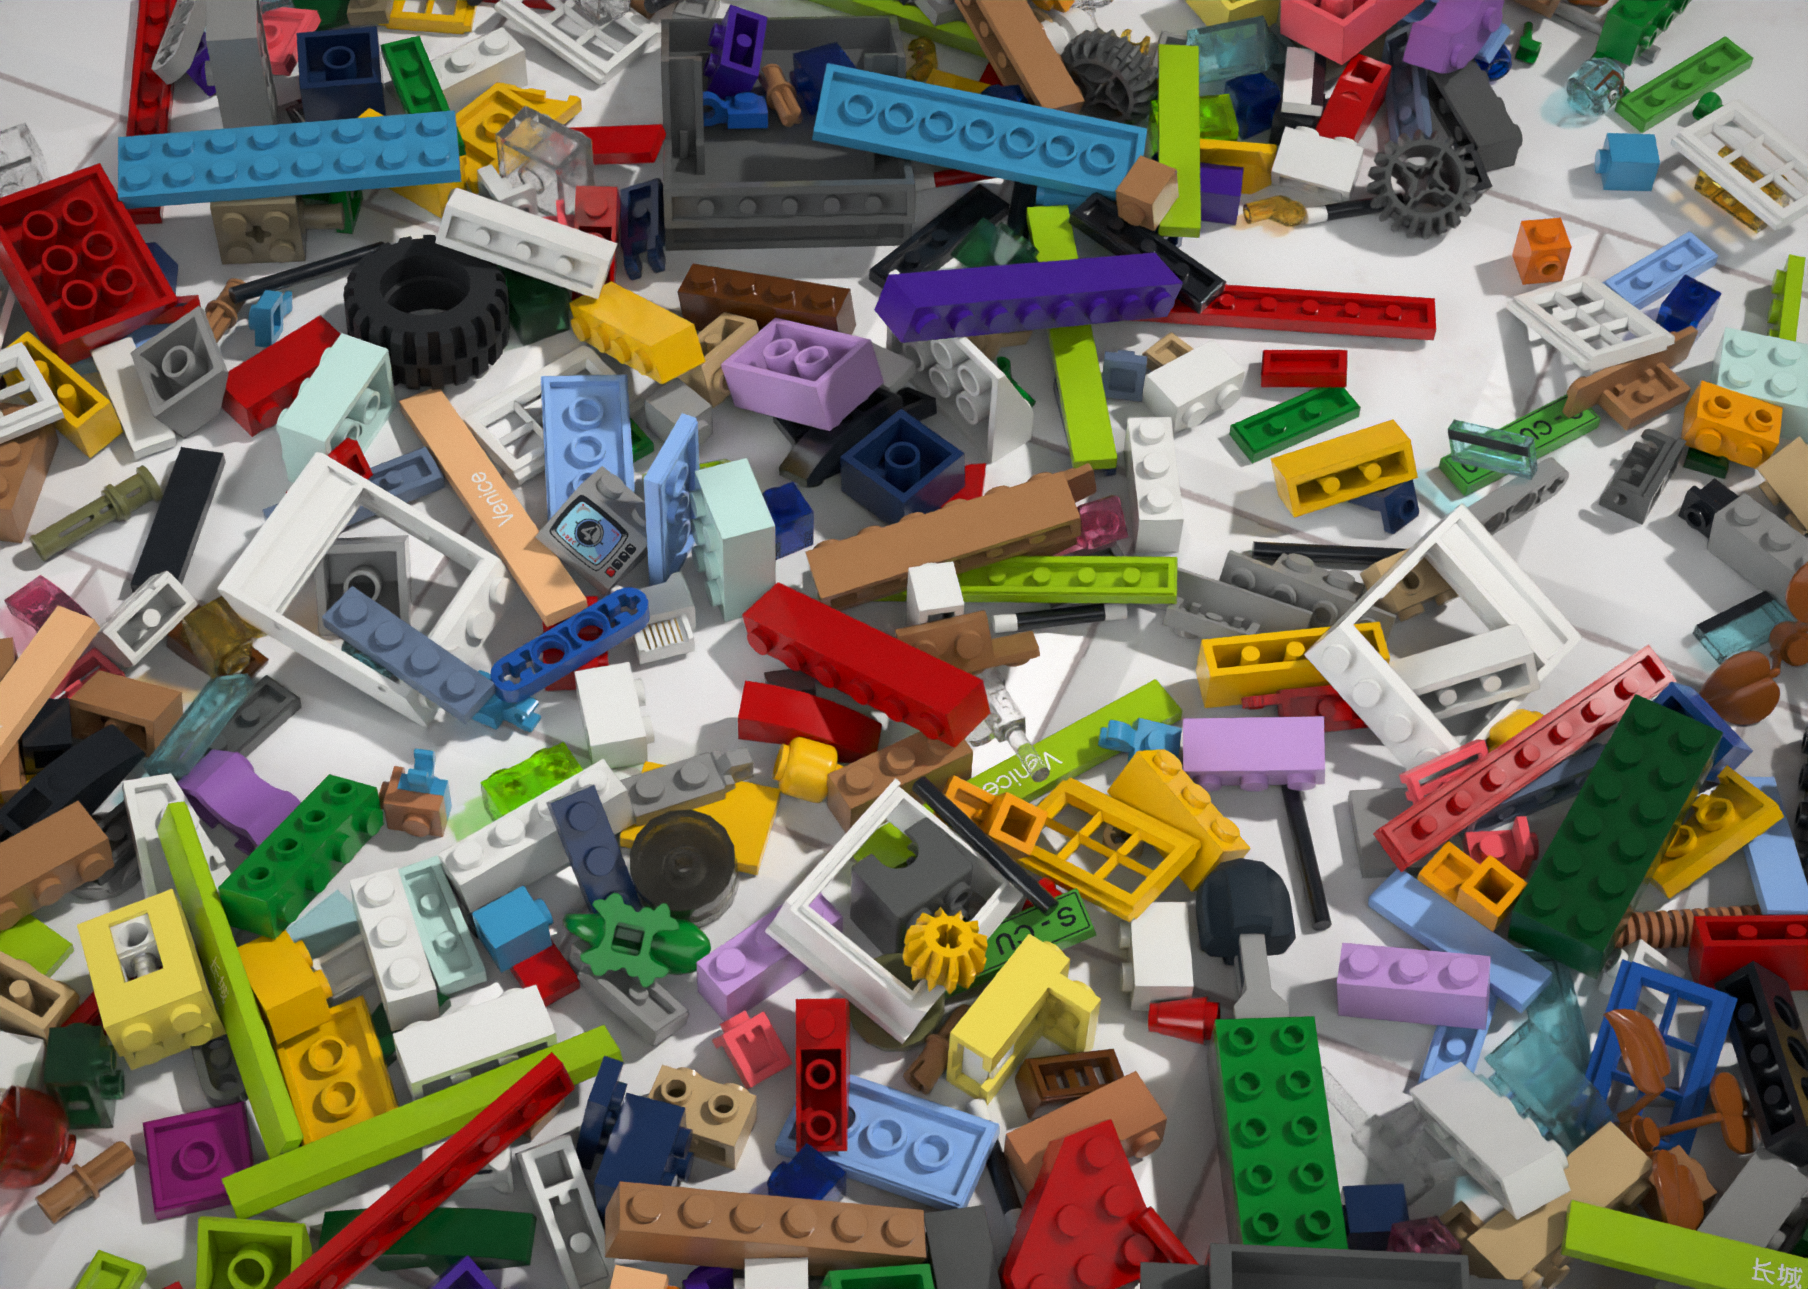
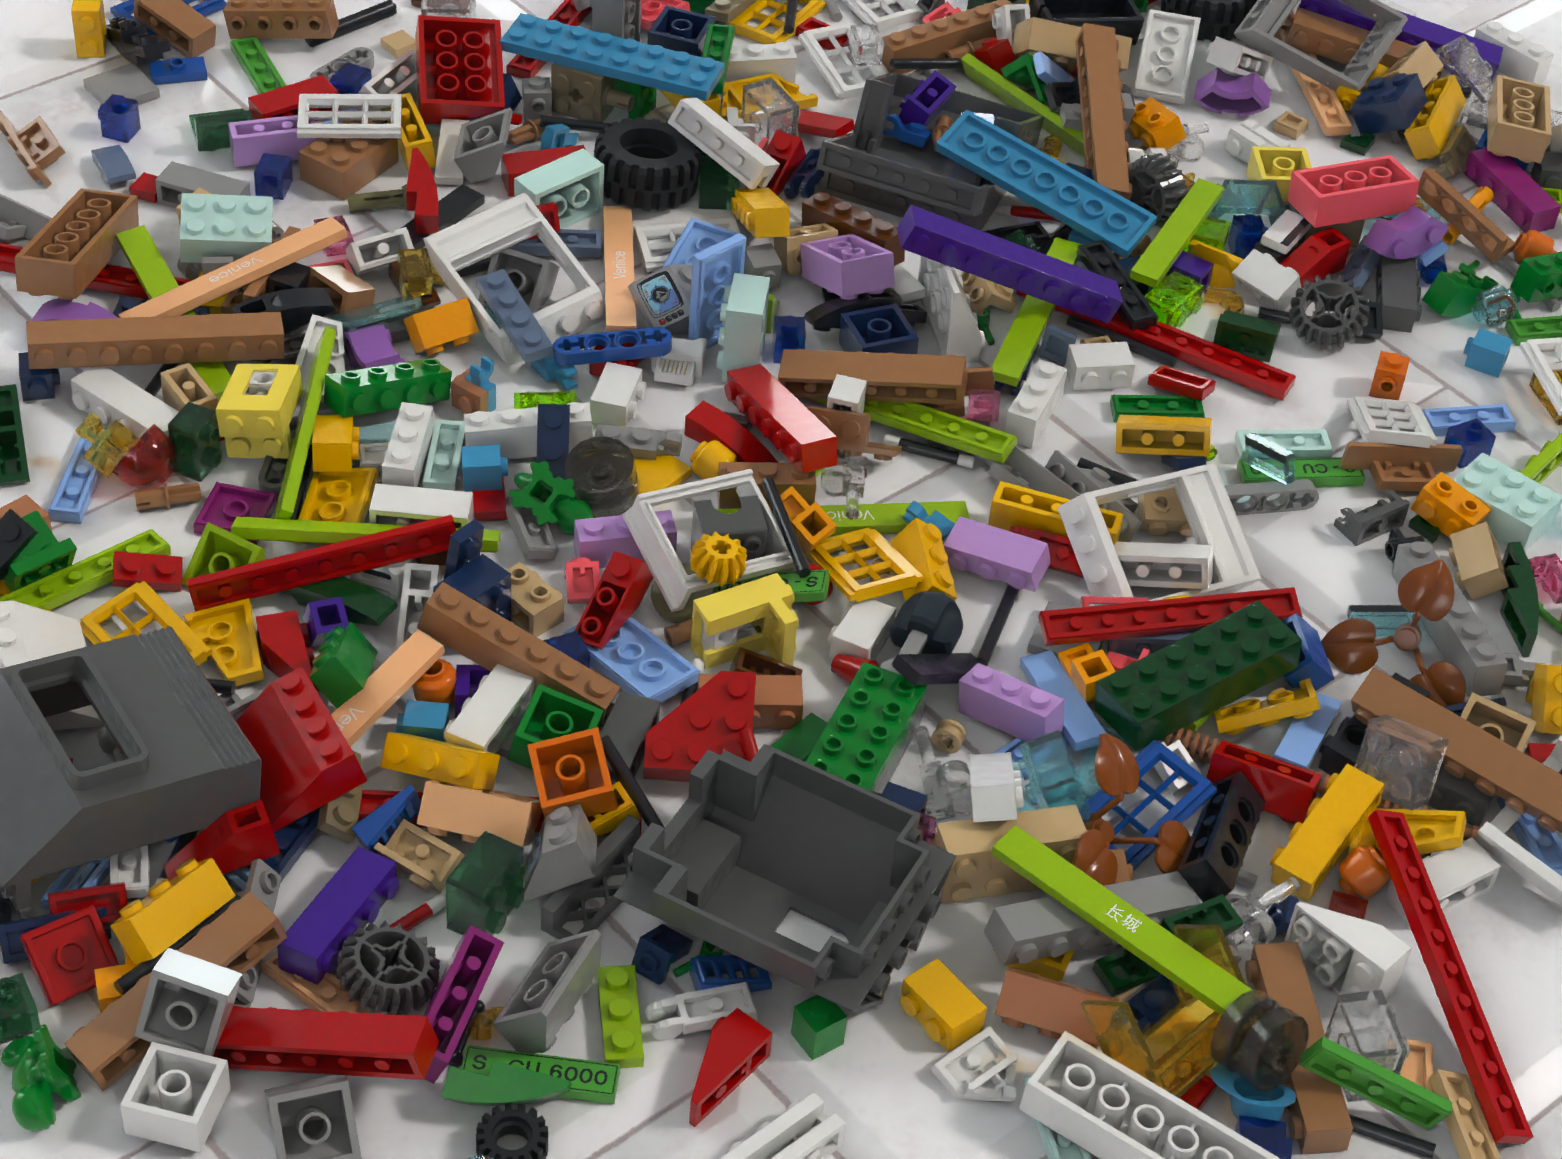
camera: 25 degrees right, 10 degrees down
medium nougat brick [1115,155,1179,231] -> none
none -> light orange brick [403,297,479,356]
none -> red slope [406,148,439,235]
none -> light grey brick [522,76,552,121]
none -> green tile [771,712,828,762]
none -> black tile [891,653,986,685]
none -> tan bush [931,719,966,753]
none -> black bar [1066,314,1178,368]
none -> clear neon green brick [1144,271,1204,328]
none -> dark green bracket [1213,310,1281,363]
none -> light aqua plate [1235,429,1333,459]
none -> green slope [1422,271,1505,318]

